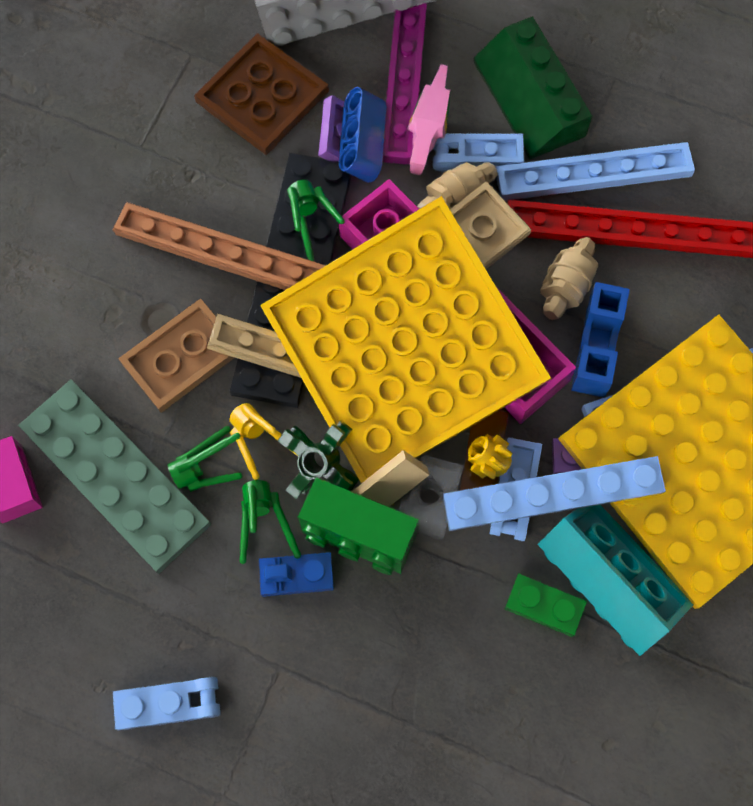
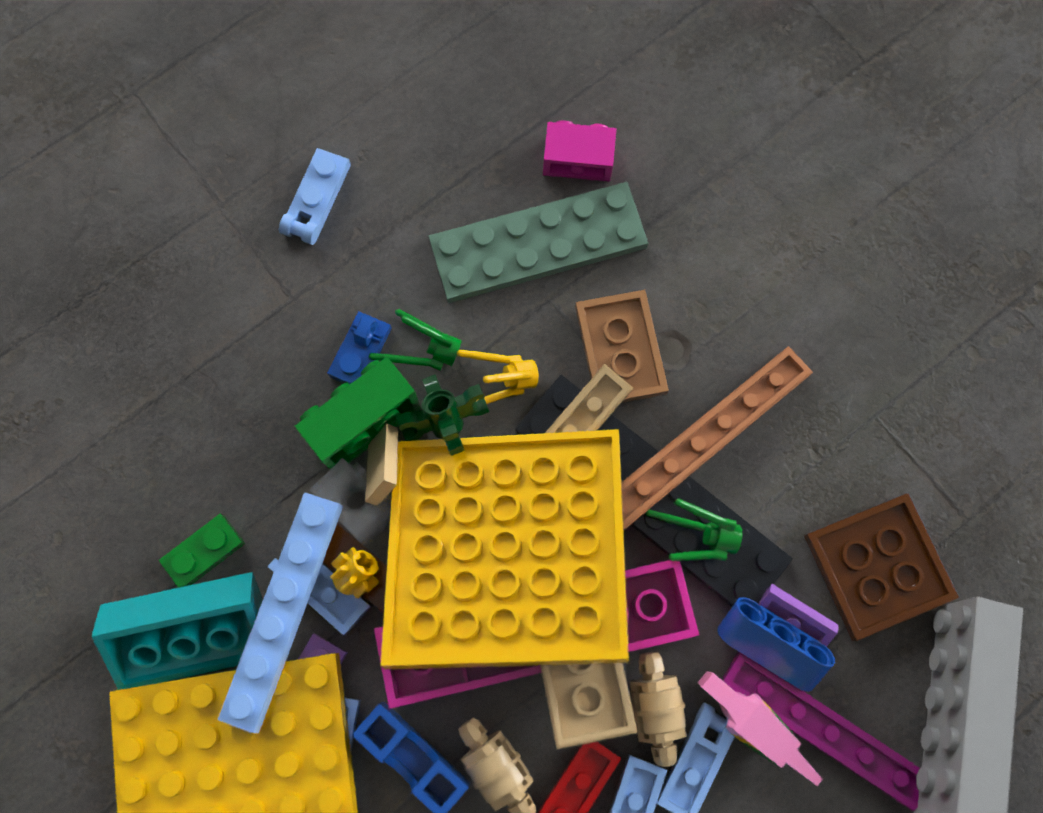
camera: 115 degrees right, 5 degrees up
green plant [167,426,243,492] -> none

